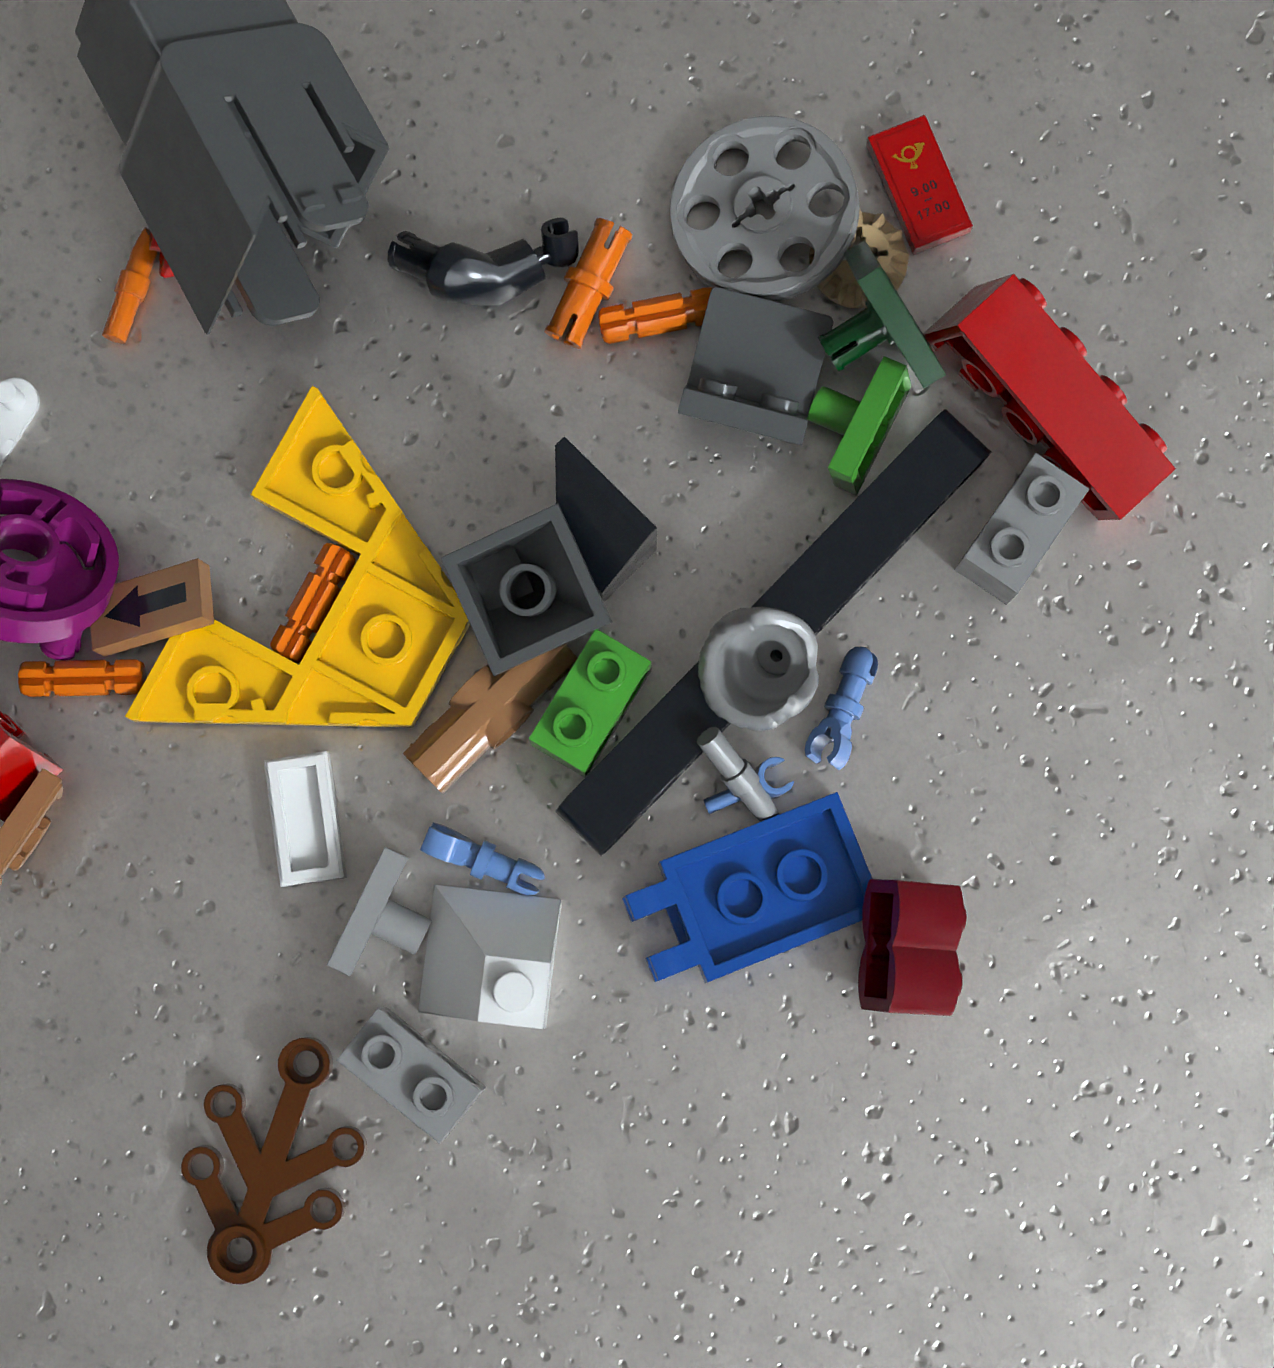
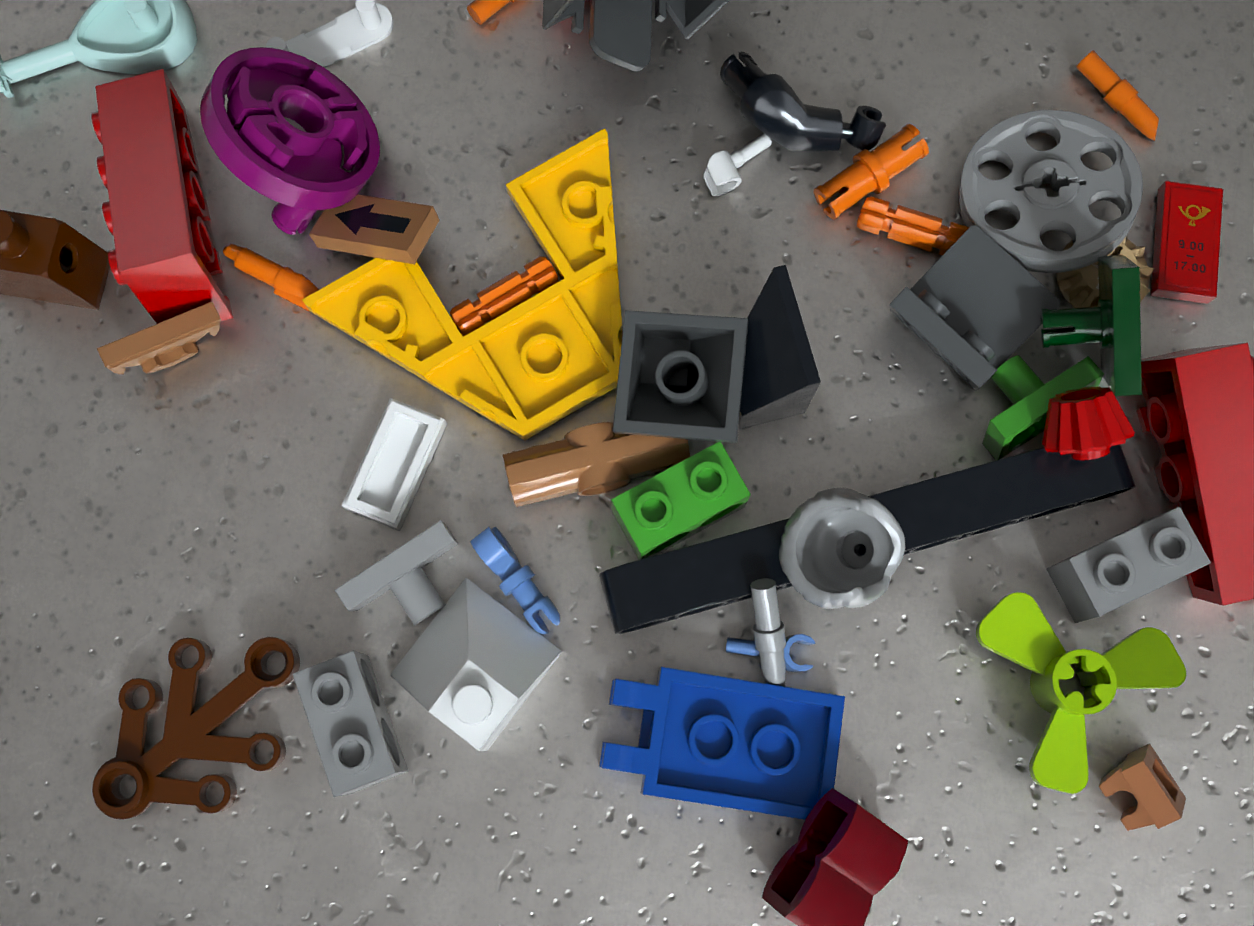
camera: 30 degrees right, 5 degrees down
orange axle [18,659,146,697] -> none
medium blue piece [805,647,878,770] -> none
none -> orange piece [223,244,319,312]
none -> white hand [703,133,772,197]
none -> lime piece [976,592,1186,794]
none -> red piece [1042,386,1135,460]
none -> orange piece [1076,50,1159,141]
none -> nougat tile [1099,743,1186,831]

